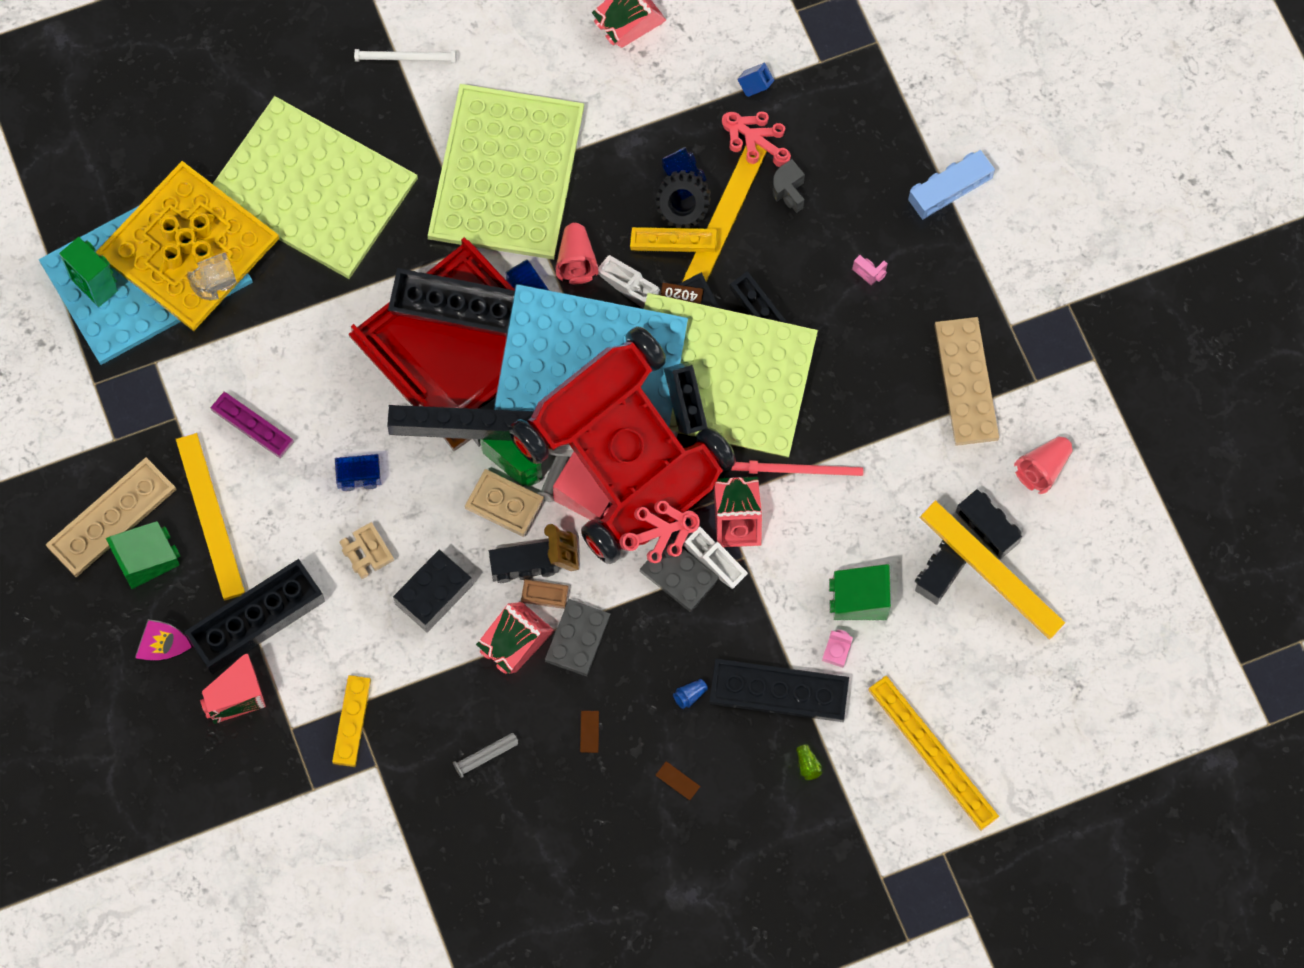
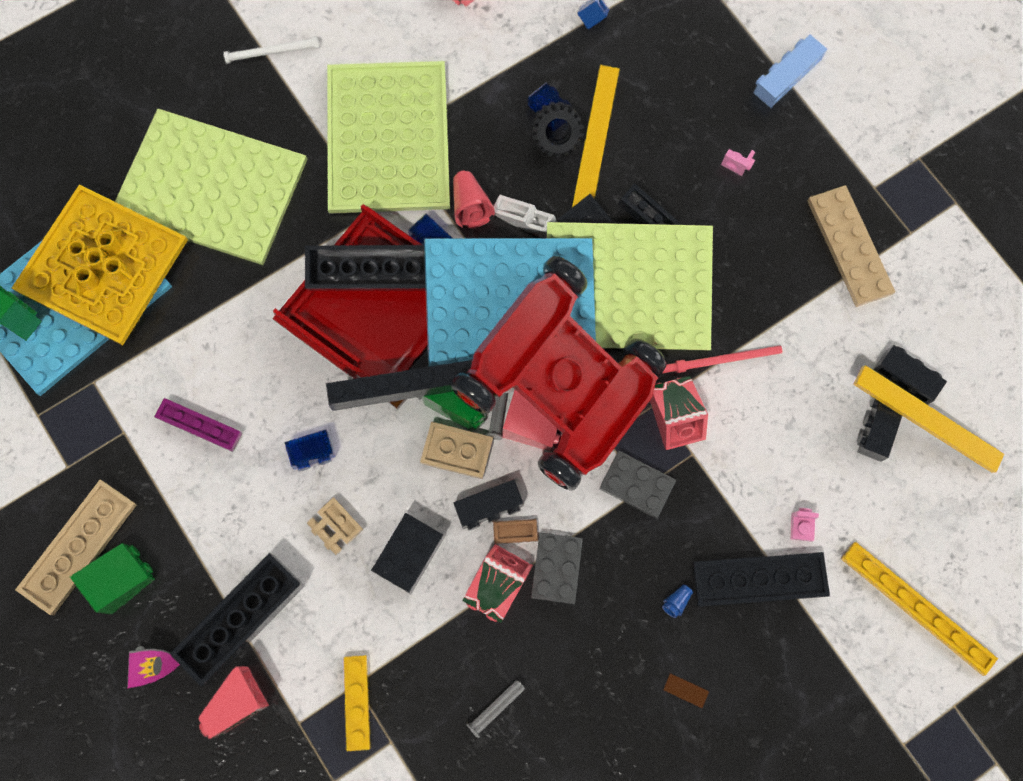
camera: 15 degrees left, 5 degrees up
yellow tile [176,433,245,601] -> none
clear brick [187,252,237,300] -> none
pearl gold plate [544,524,579,571] -> none
reddish brown sticker [580,711,599,753] -> none
coral plant [620,501,700,563] -> none
yellow plate [630,227,718,252] -> none
reddish brown sticker [661,283,703,304] -> none
black brick [664,363,708,434] -> none
white slope [683,526,748,589] -> none
coral plant [722,112,791,167] -> none
dark grey brick [772,159,805,213] -> none
clear neon green cone [796,745,822,780] -> none
green slope [829,564,891,620] -> none
coral cone [1014,436,1073,494] -> none

